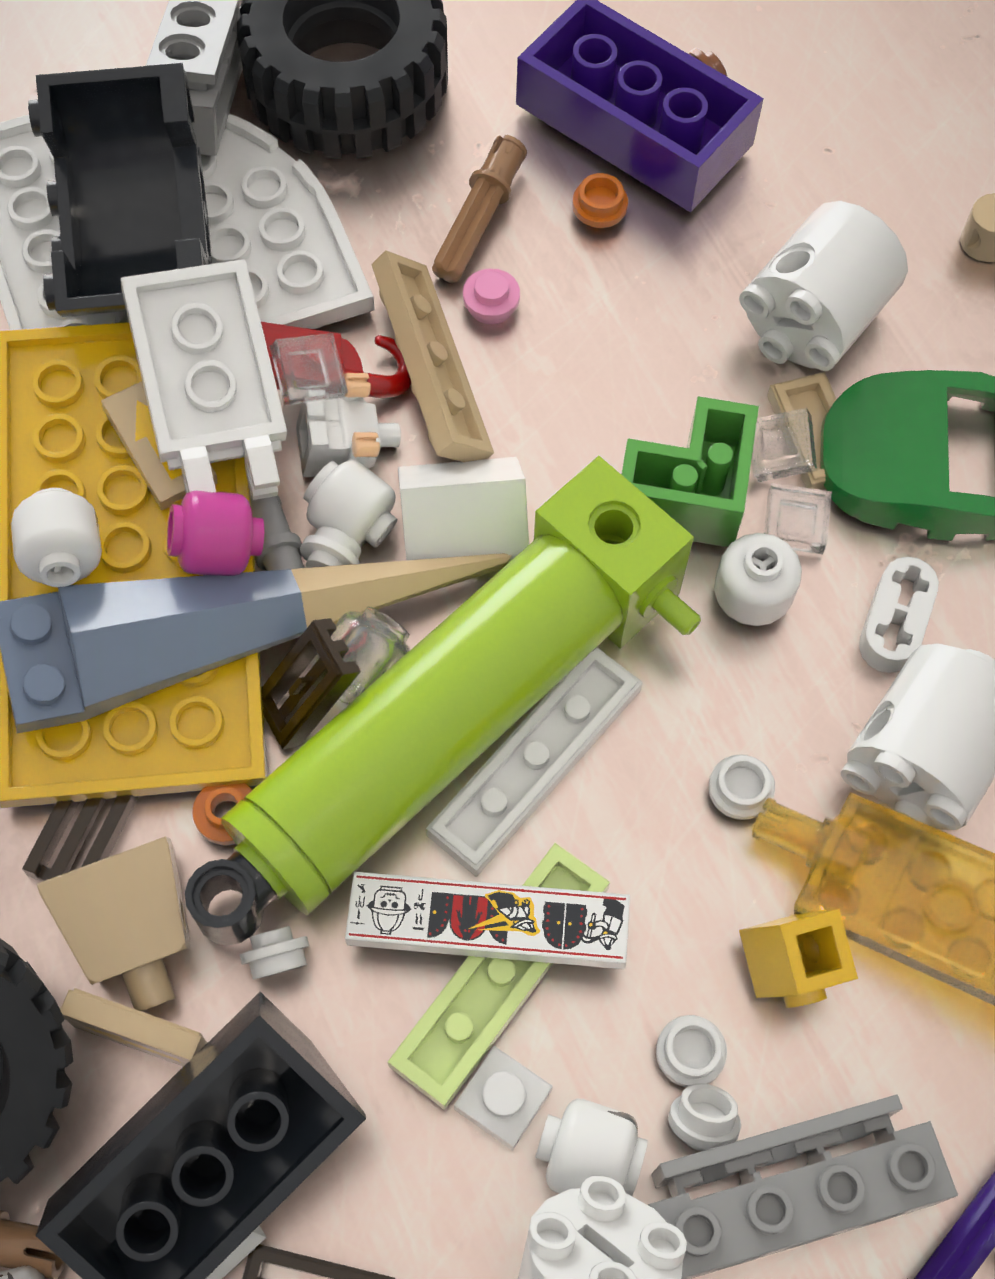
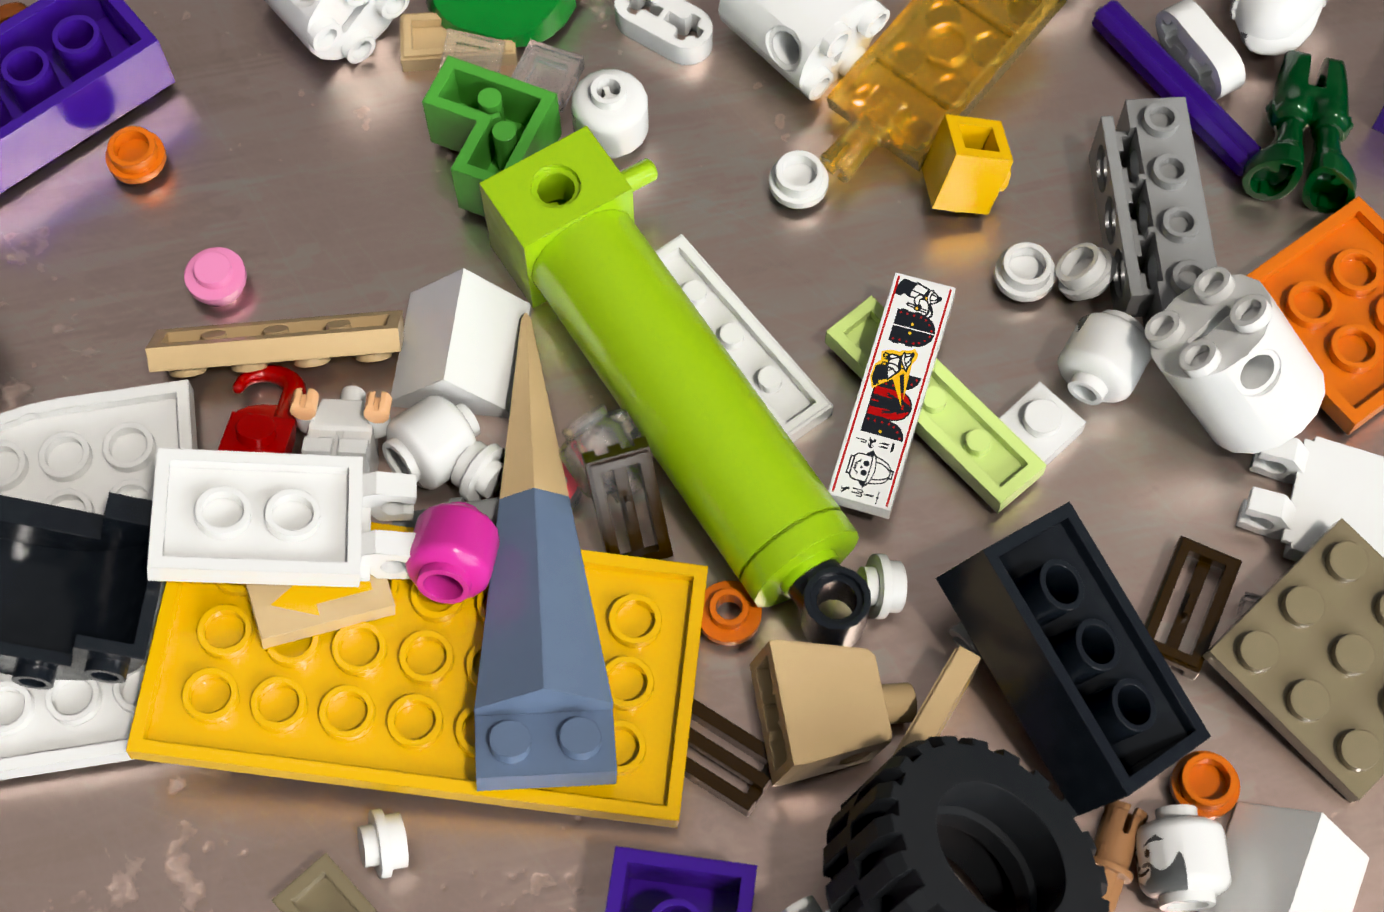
camera: 75 degrees left, 0 degrees up
white head [11,488,102,587] -> none
clear tile [269,333,348,406] -> none
medium nougat axle [432,135,527,283] -> none

